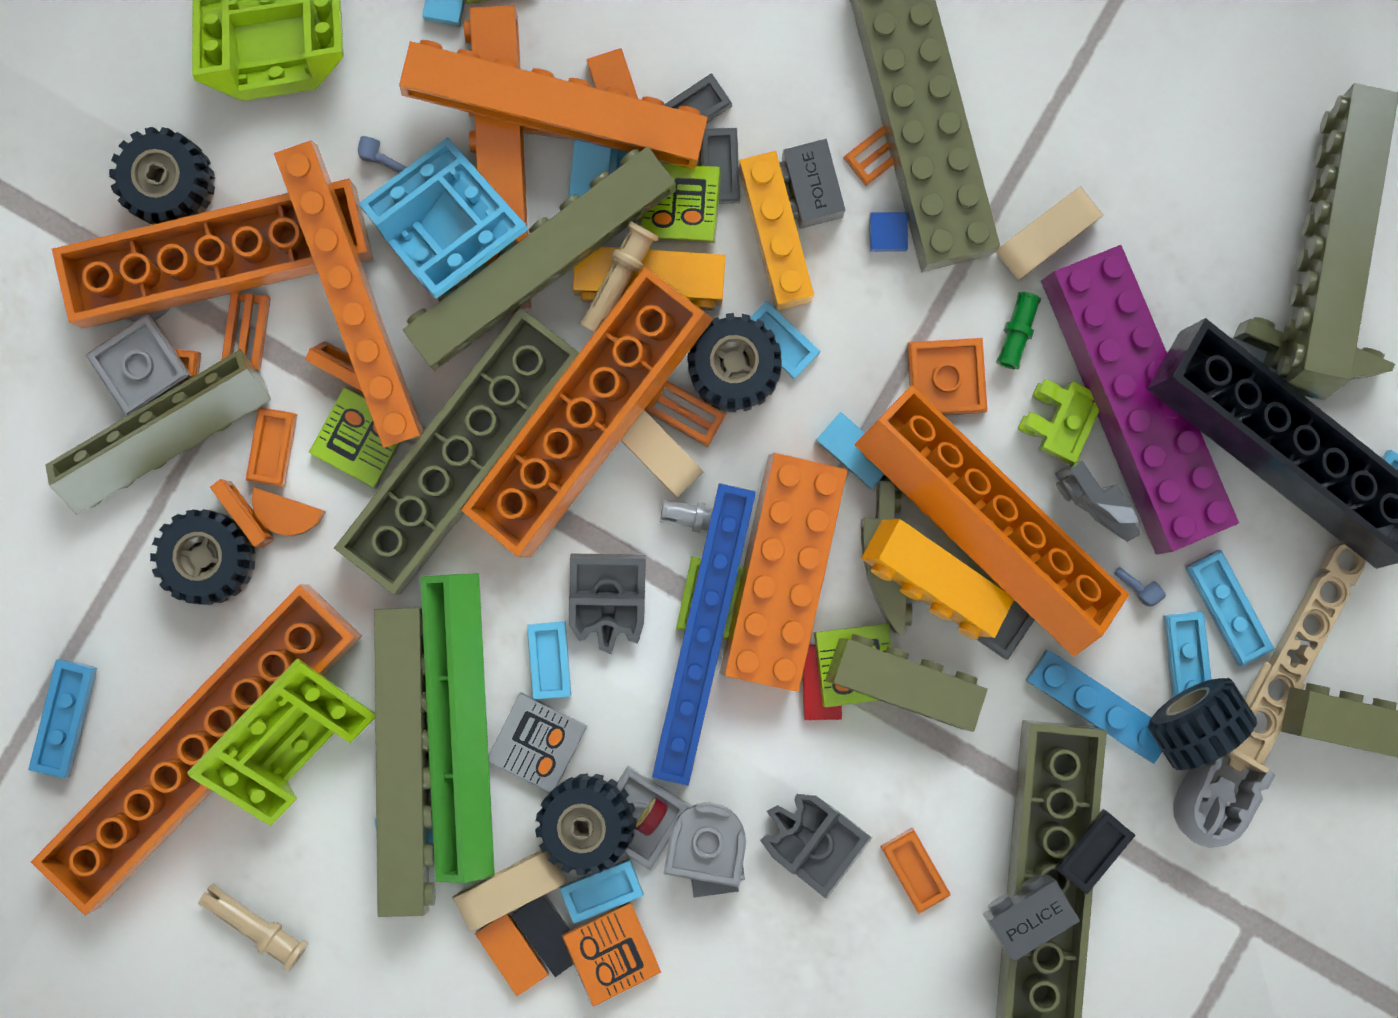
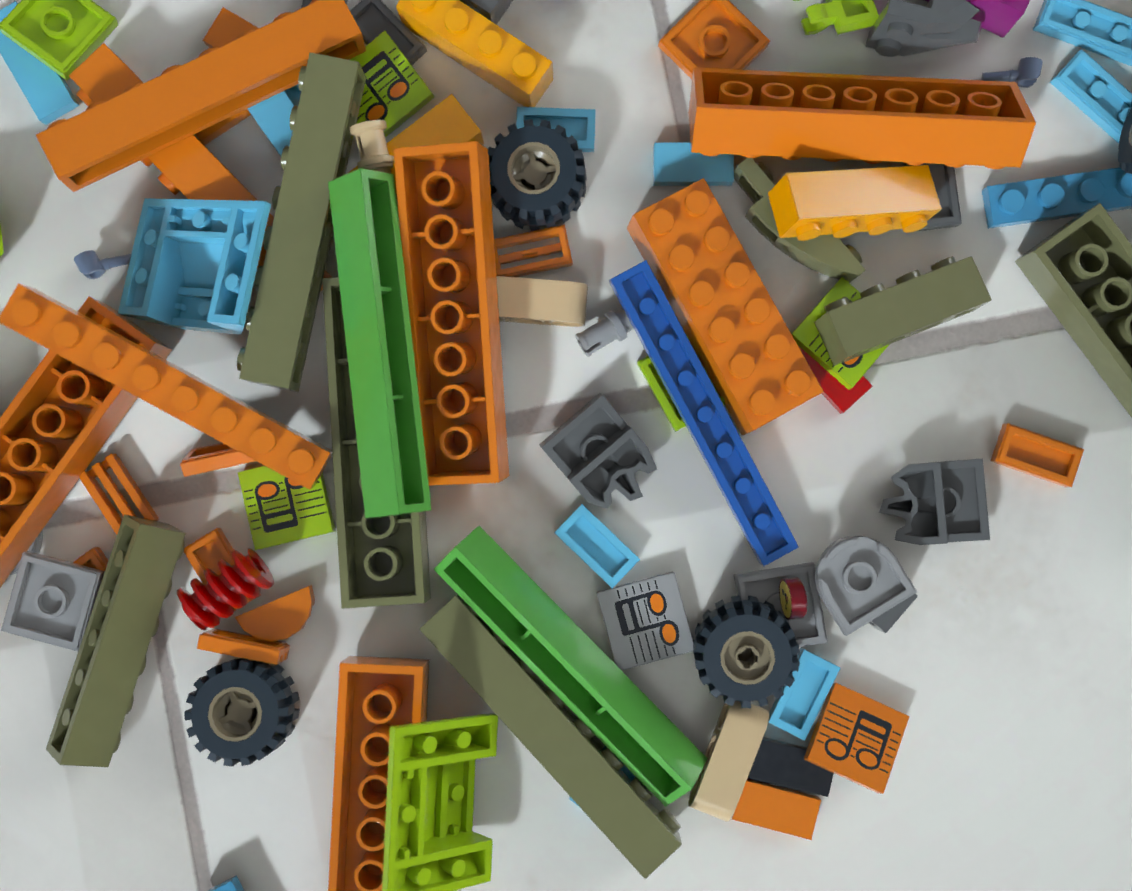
camera: 30 degrees left, 0 degrees up
none -> red piece [177,548,274,631]
none -> bright green brick [328,168,432,518]

